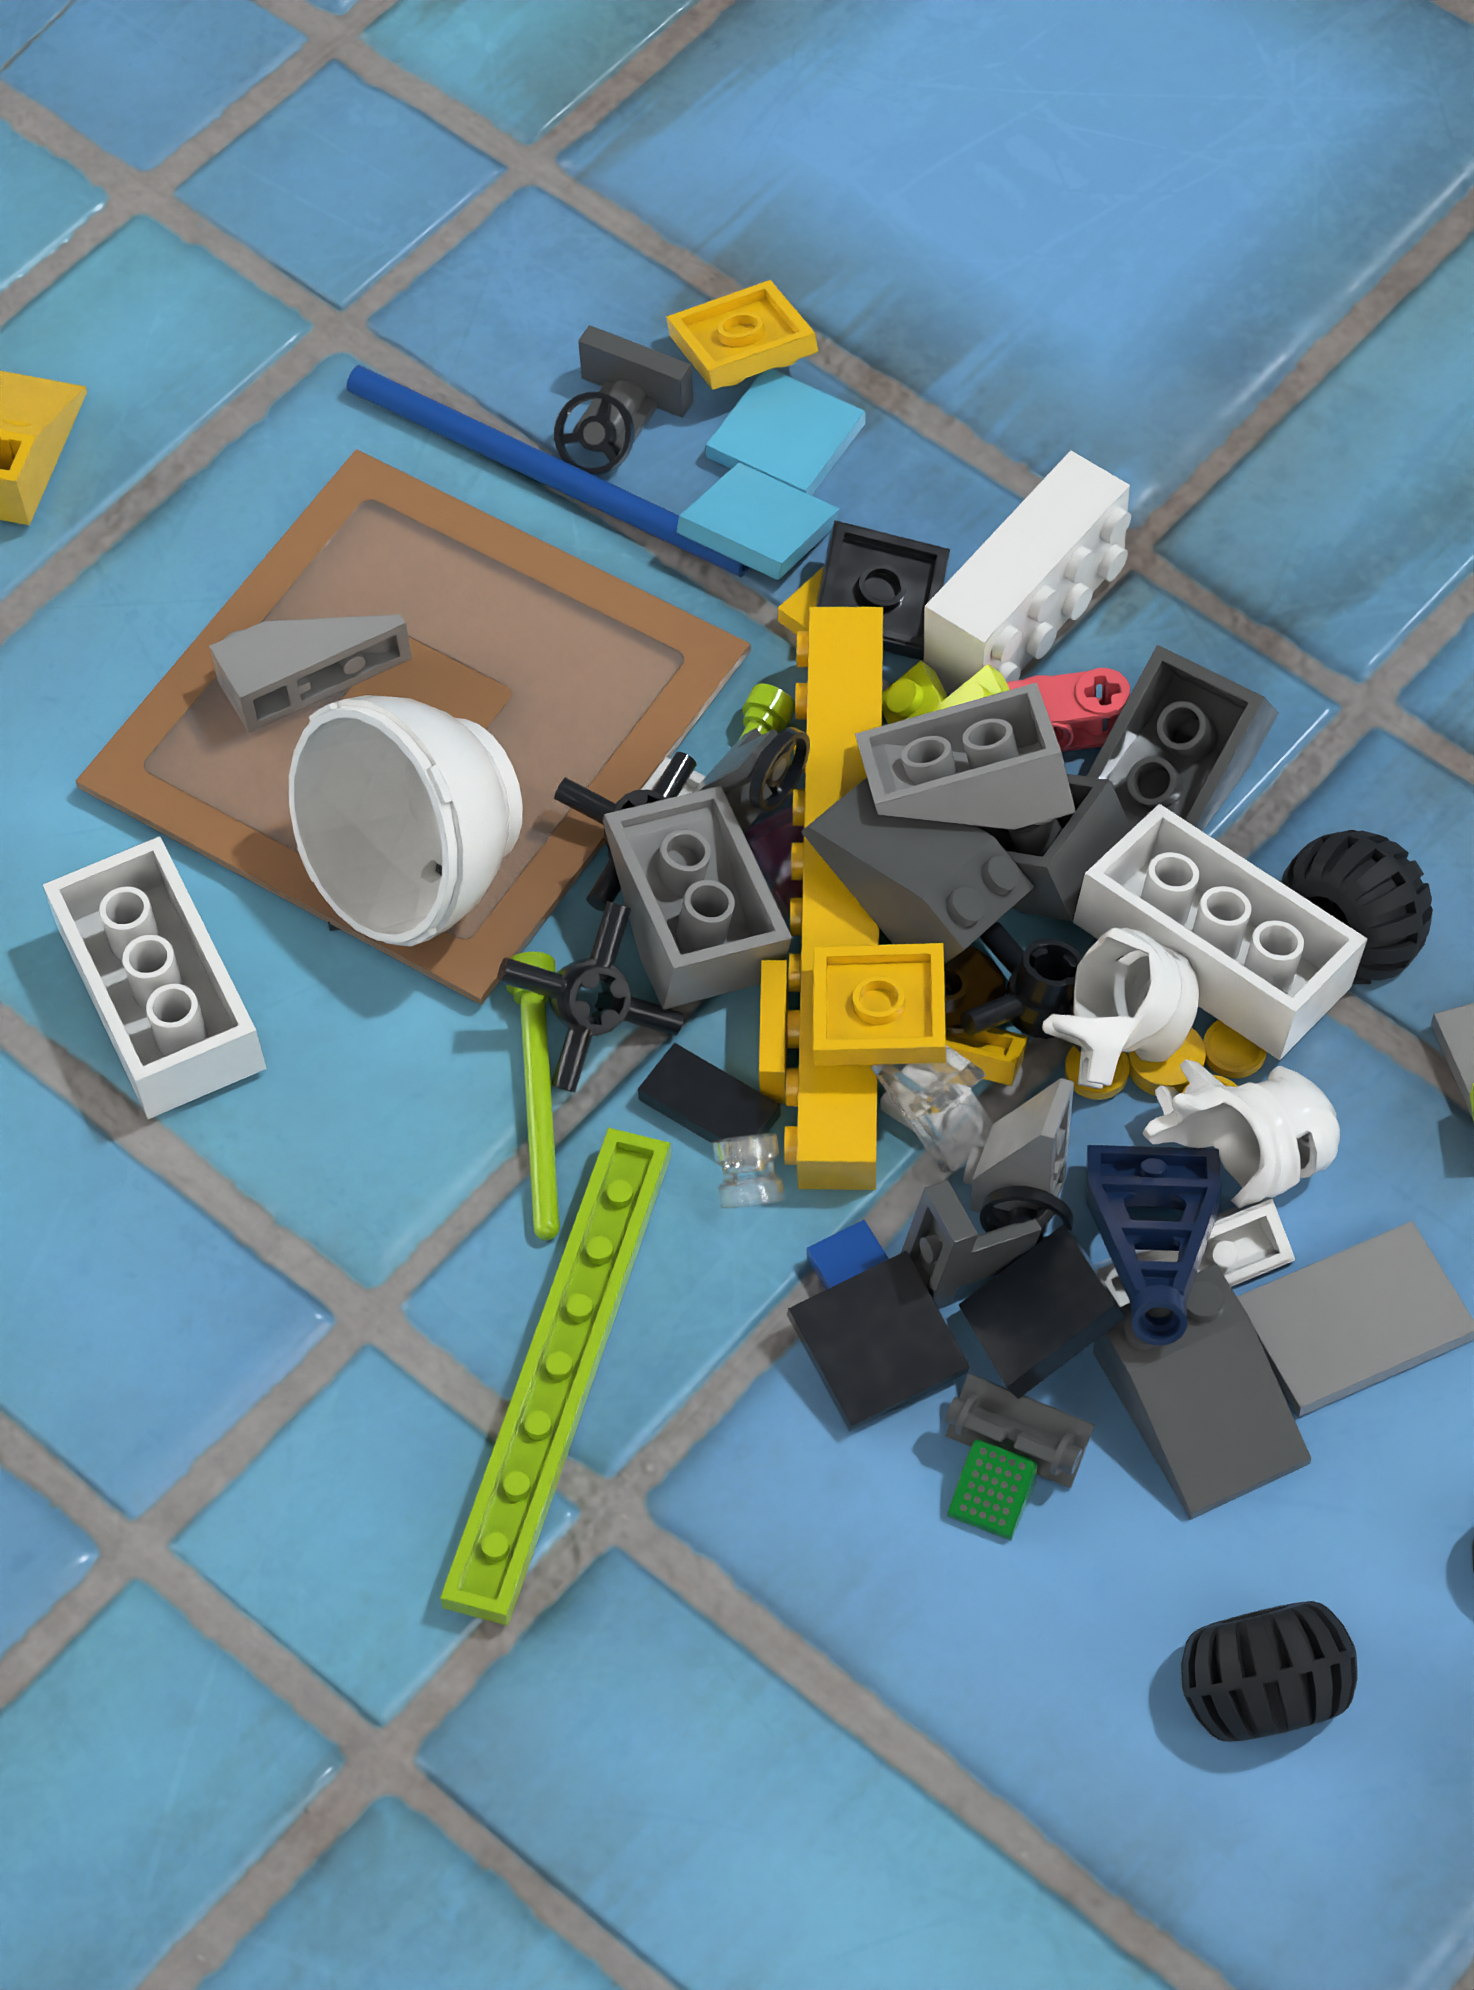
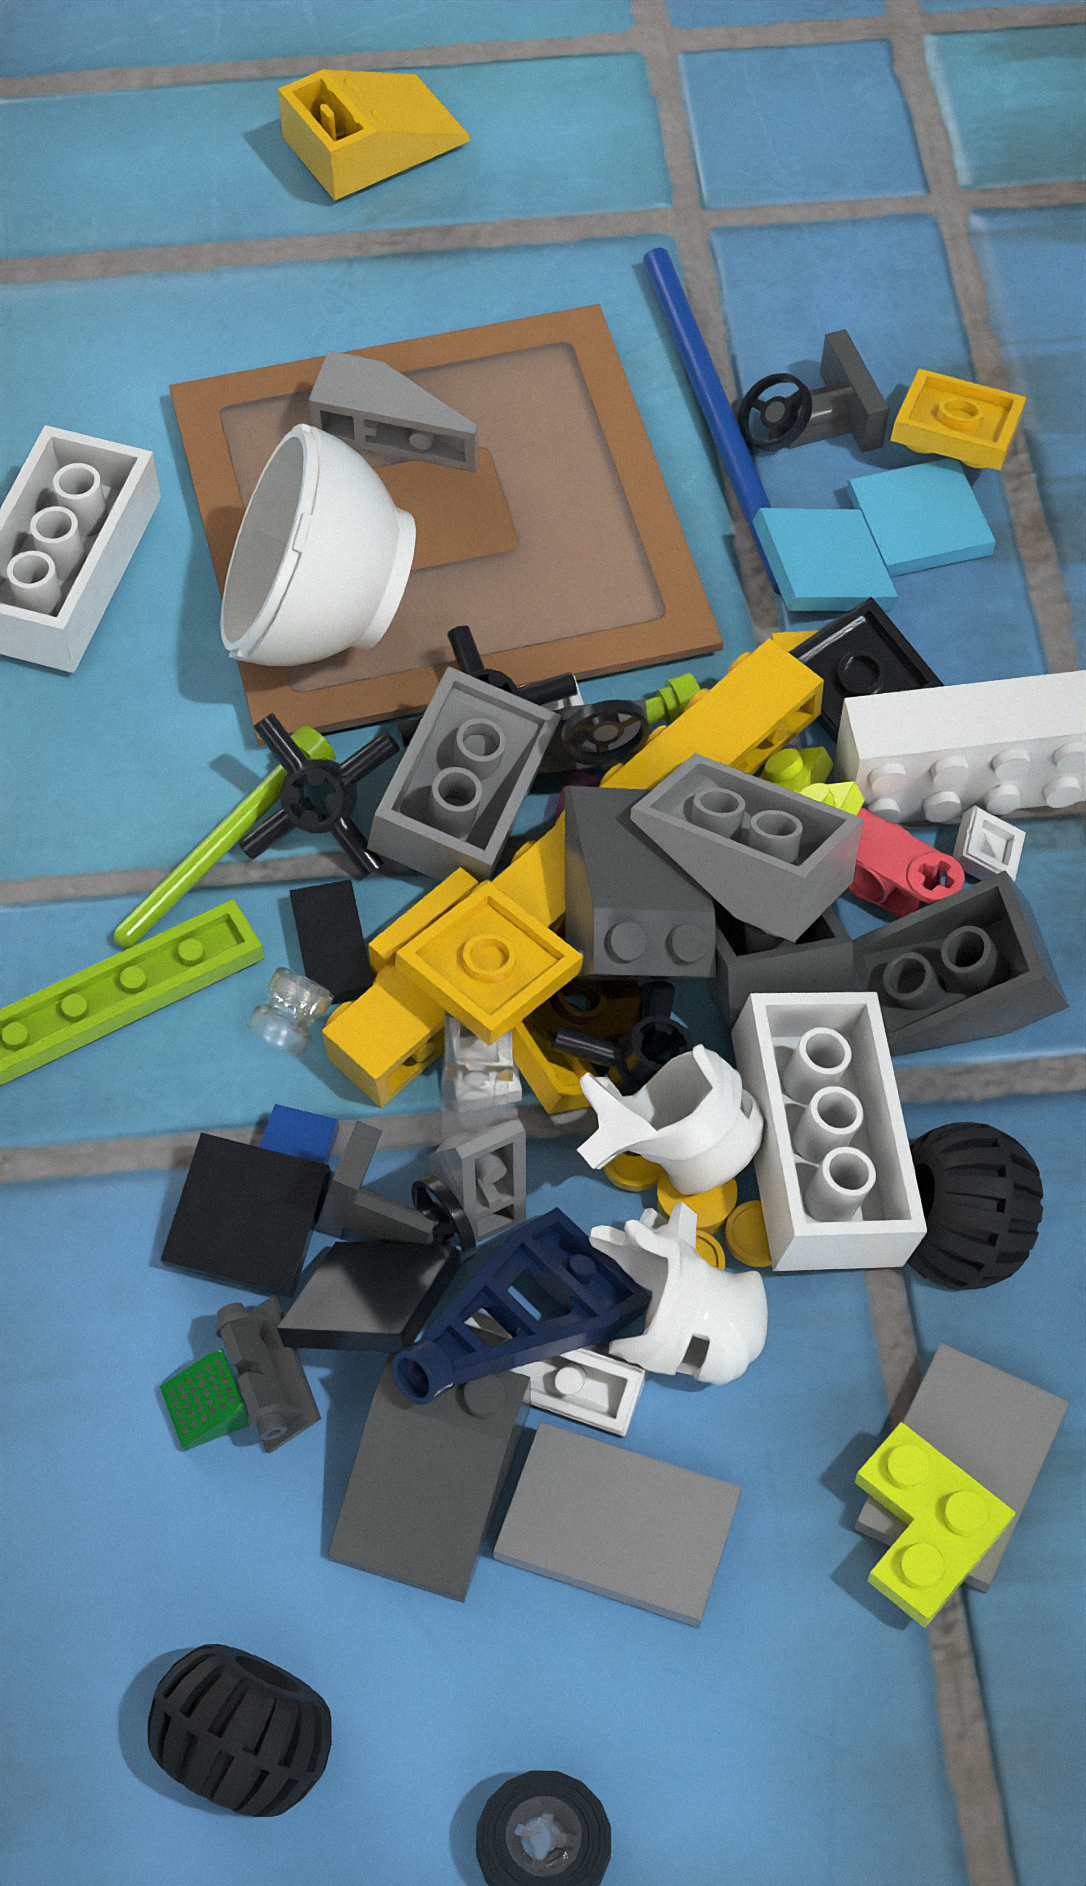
camera: 40 degrees right, 0 degrees up
none -> white tile [952,805,1026,882]

